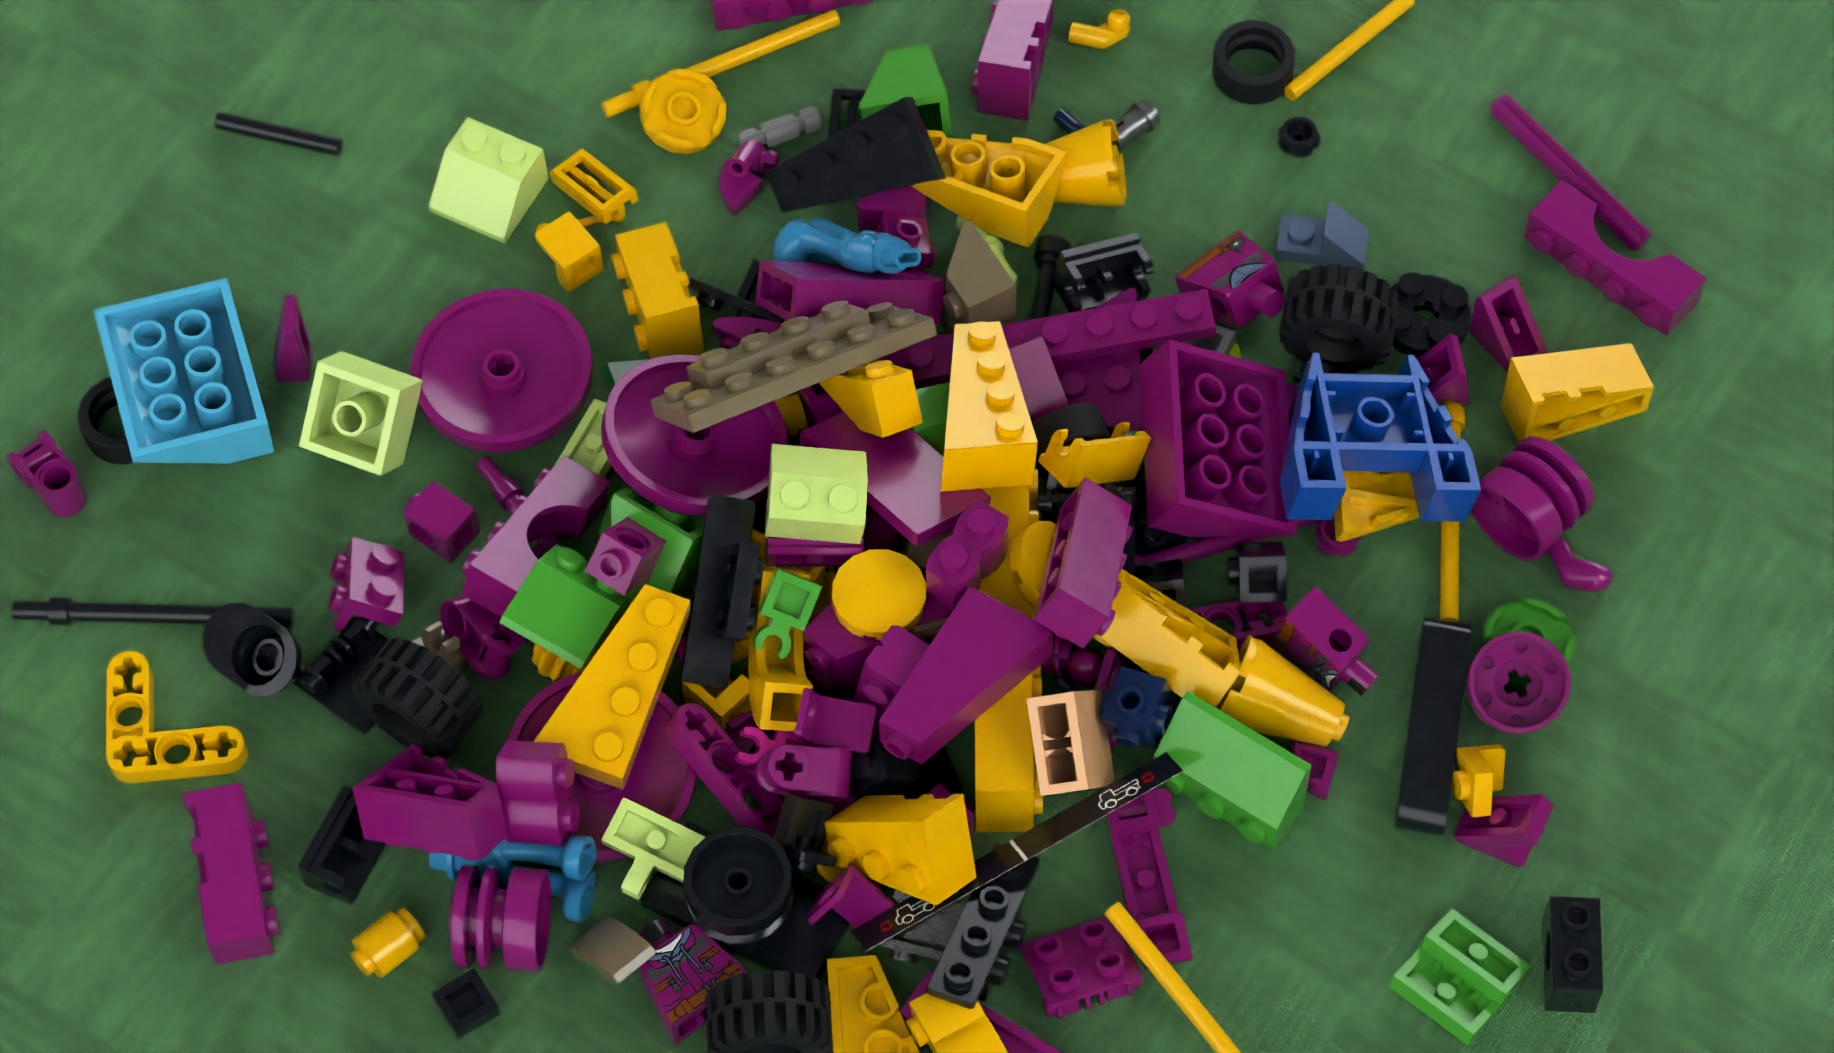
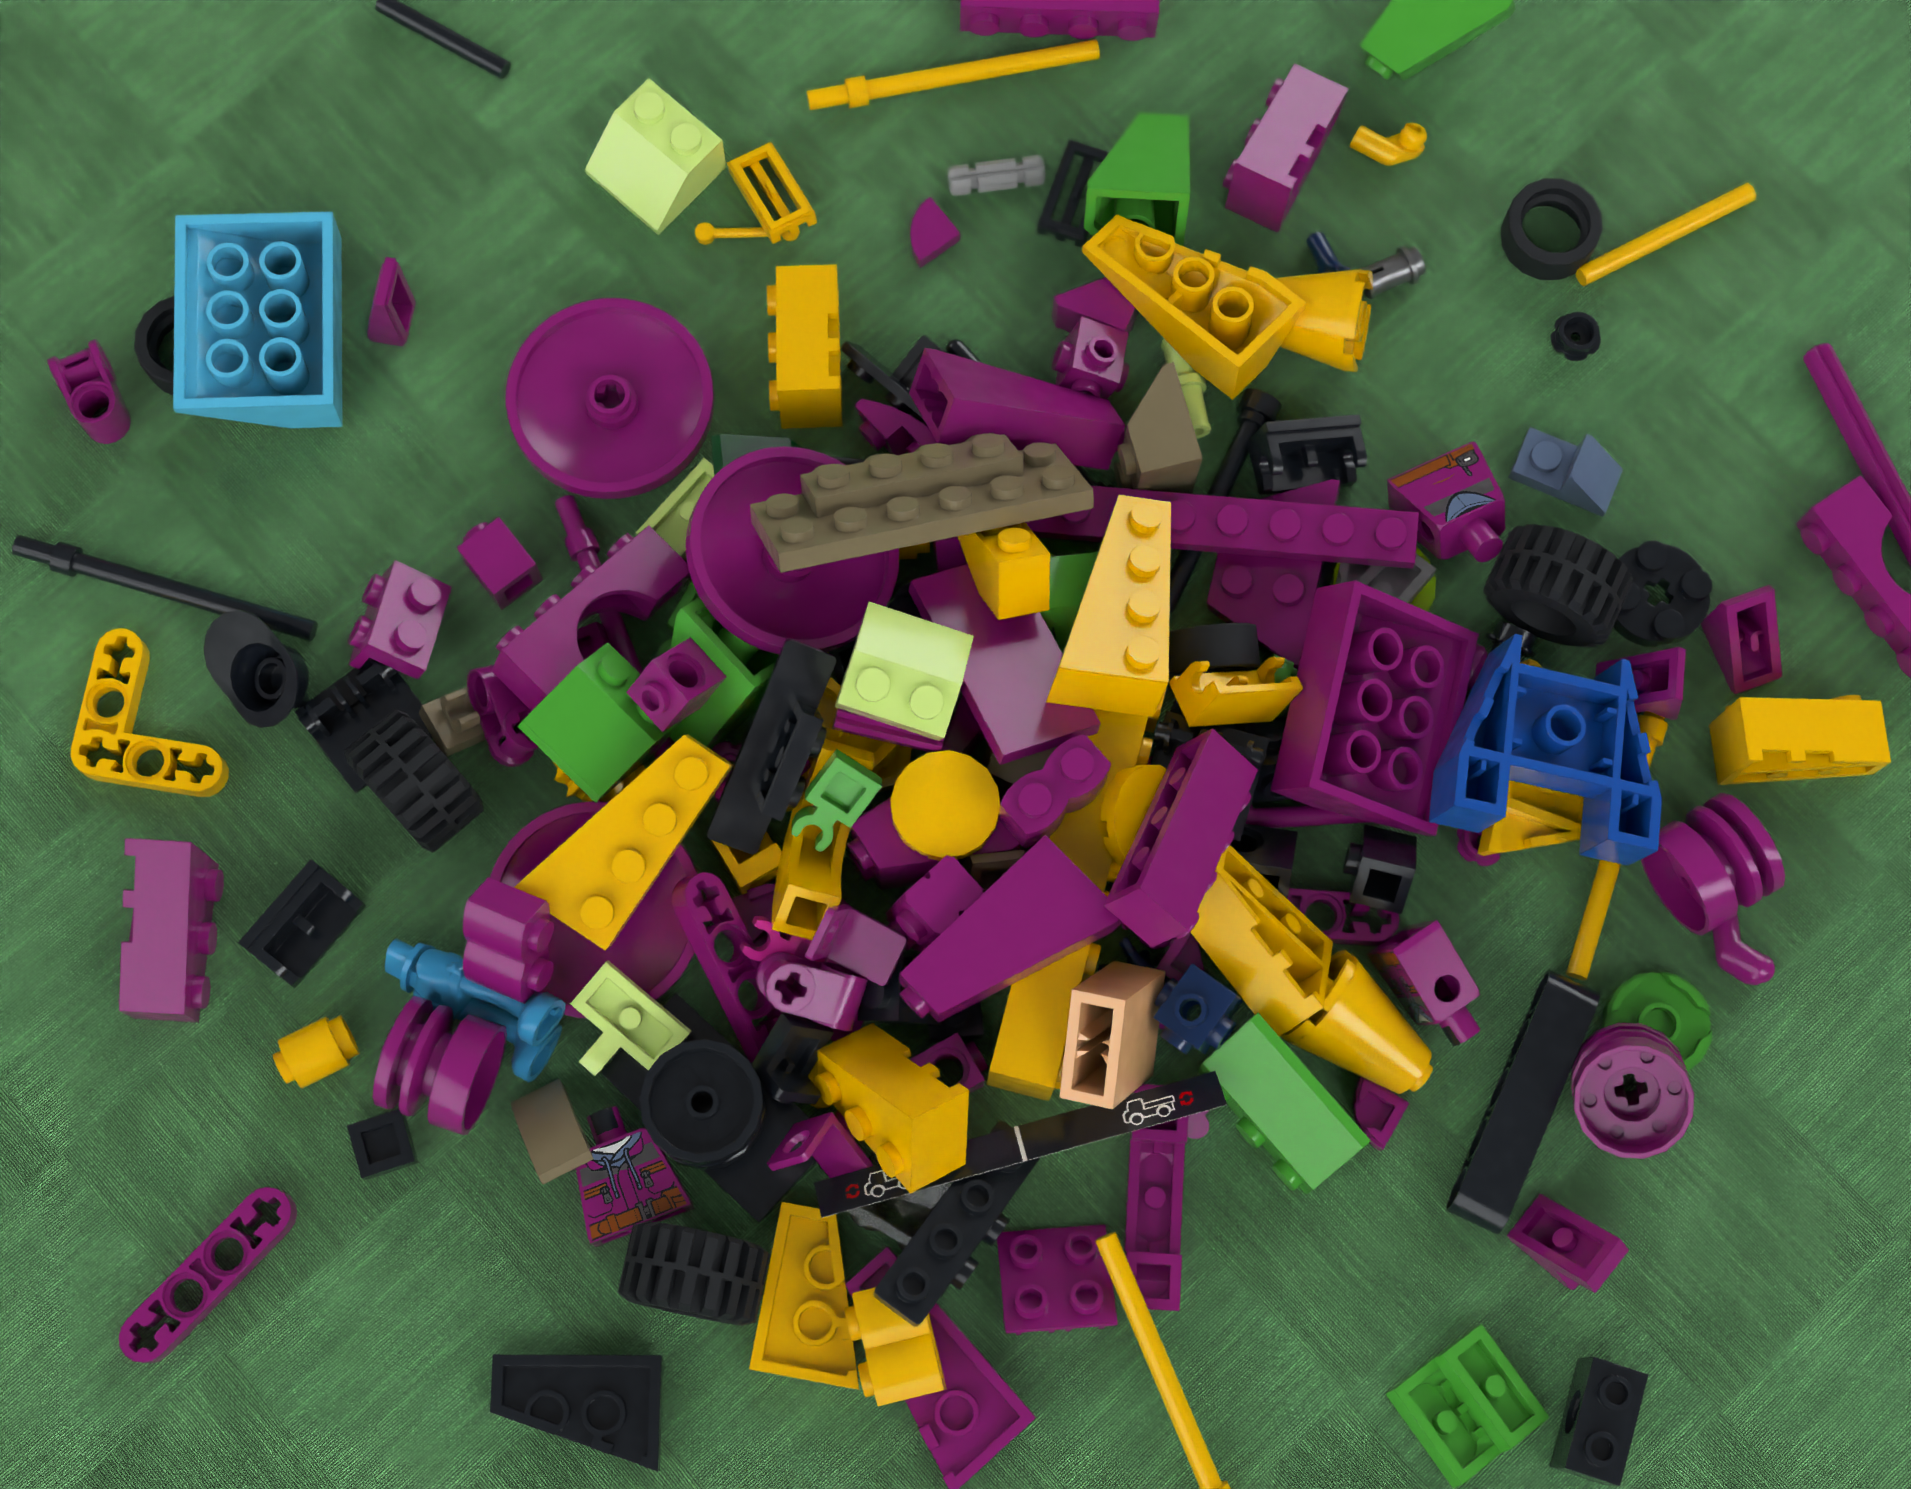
camera: 10 degrees right, 15 degrees up
yellowish green brick [299,351,423,476] -> none
magenta wedge [353,744,508,860] -> none
yellow panel [535,211,604,293] -> none
yellow tile [640,68,727,154] -> none
magenta arm [727,140,780,178] -> none
black wing [765,97,946,212] -> none
dark azure piece [773,217,922,274] -> none
magenta tile [1008,335,1069,422] -> none
yellow bracket [1452,744,1505,817] -> none

